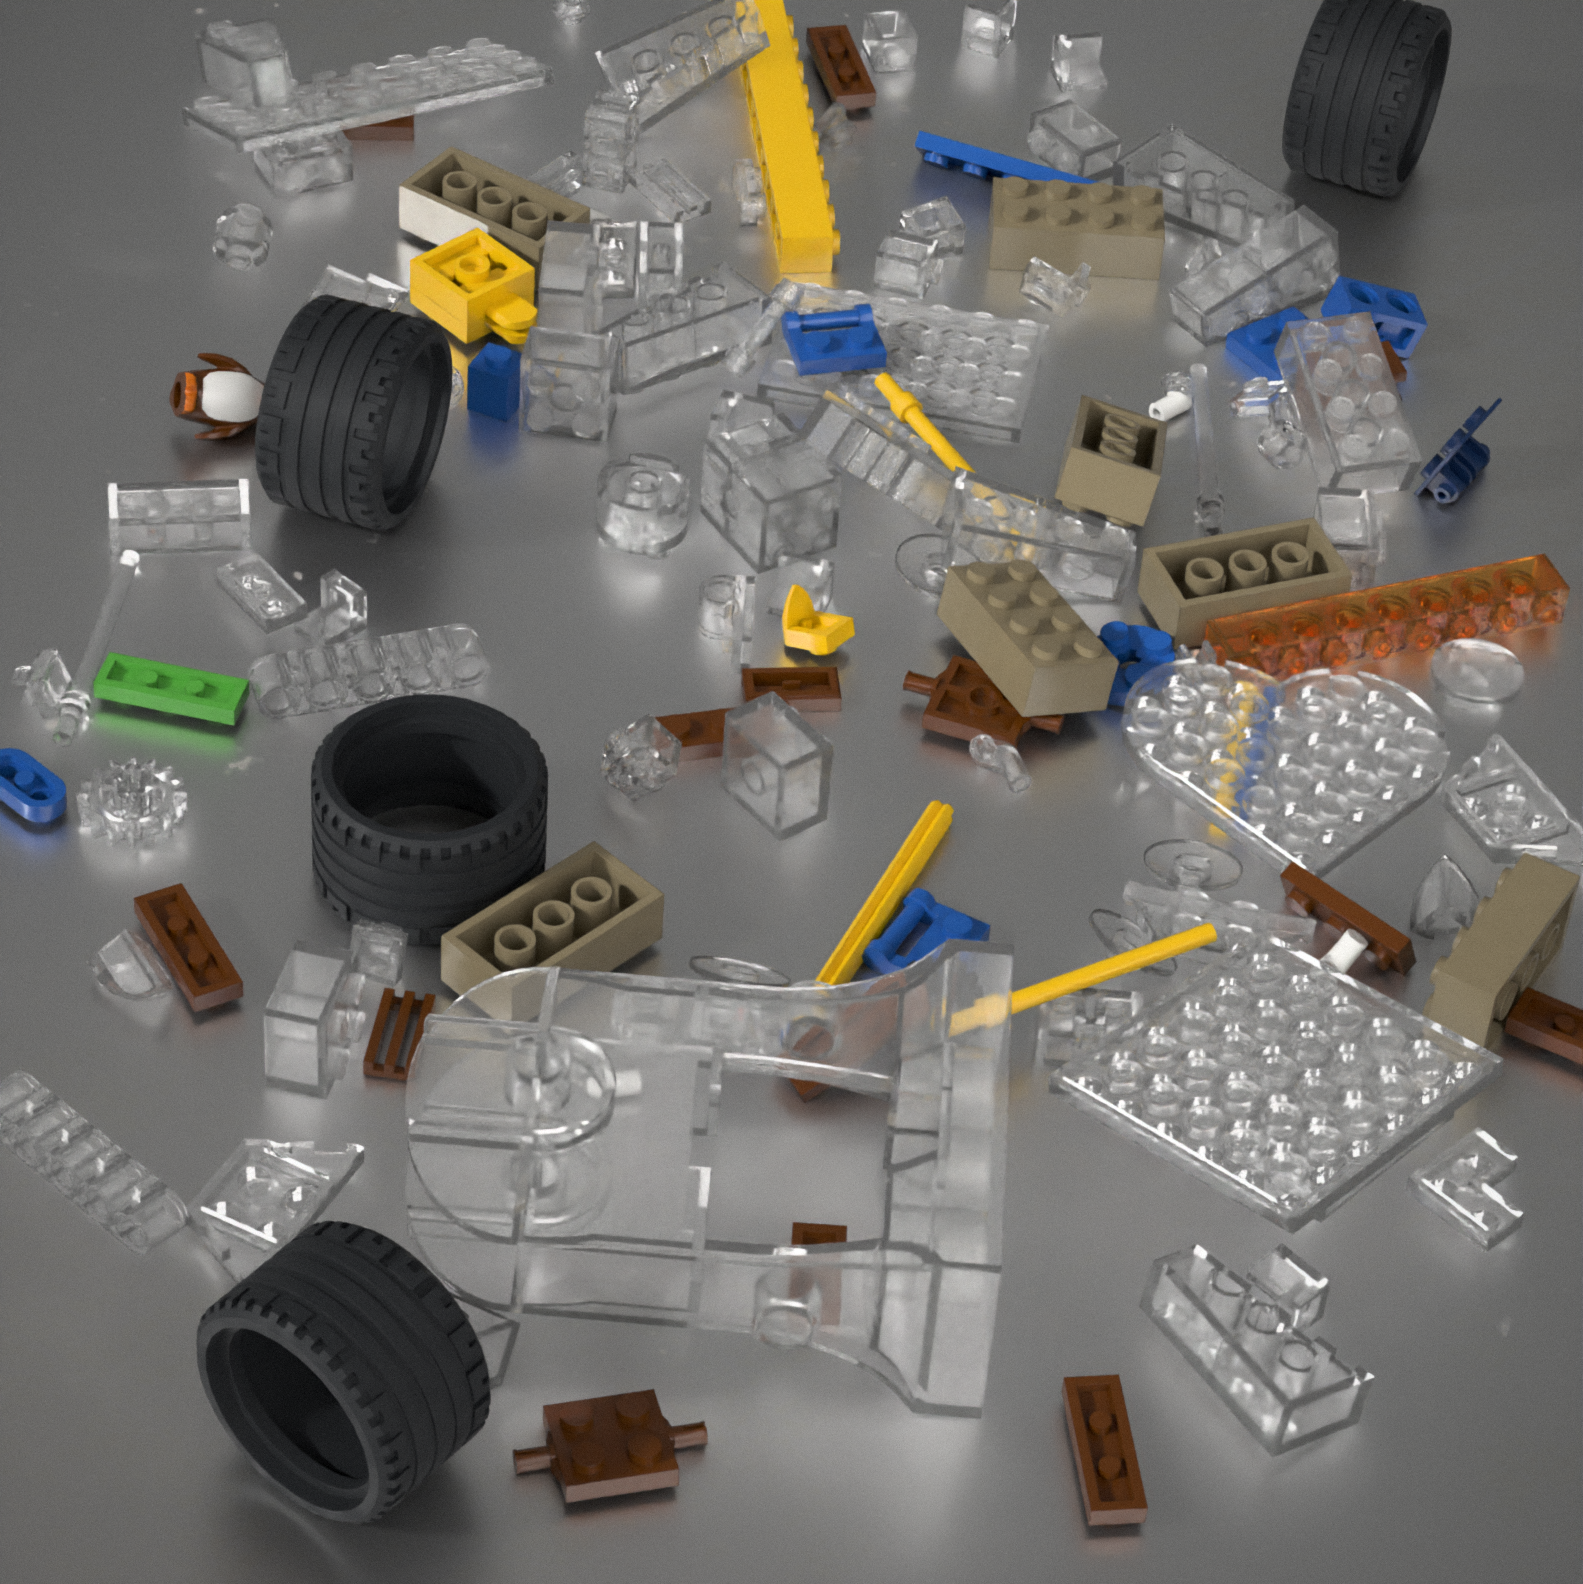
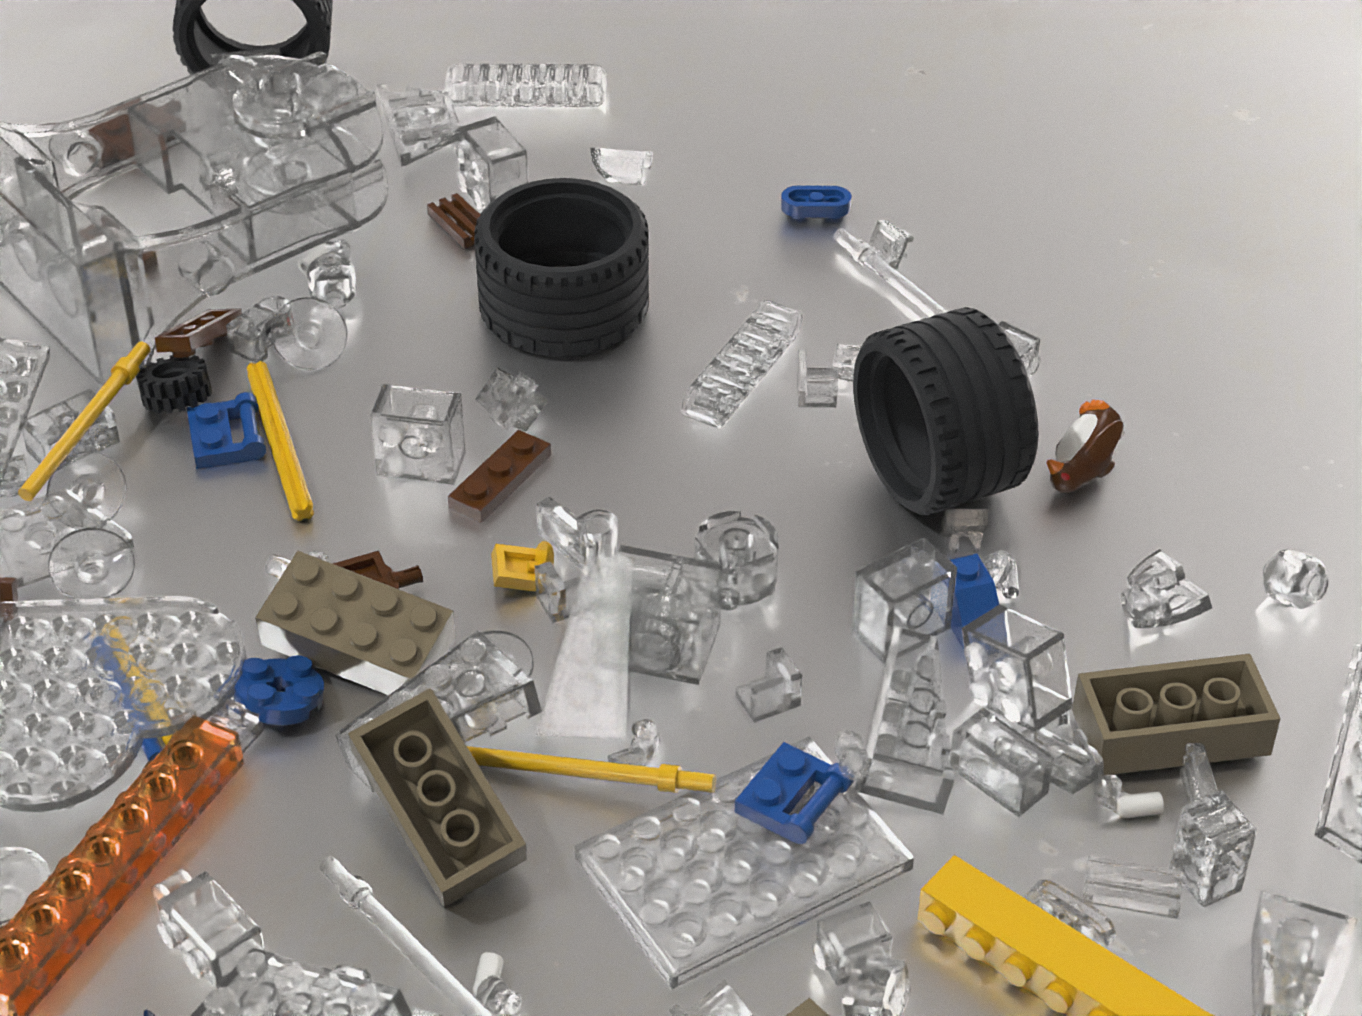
camera: 140 degrees right, 0 degrees up
clear gear [77,757,187,849] -> none
bright green plate [93,652,250,726] -> none
reddish brown plate [134,883,243,1012] -> none
yellow brick [410,228,538,344] -> none
dark tan brick [441,841,665,1036] -> none
reddish brown tile [741,667,842,712] -> none
dark tan brick [1137,517,1353,650] -> none

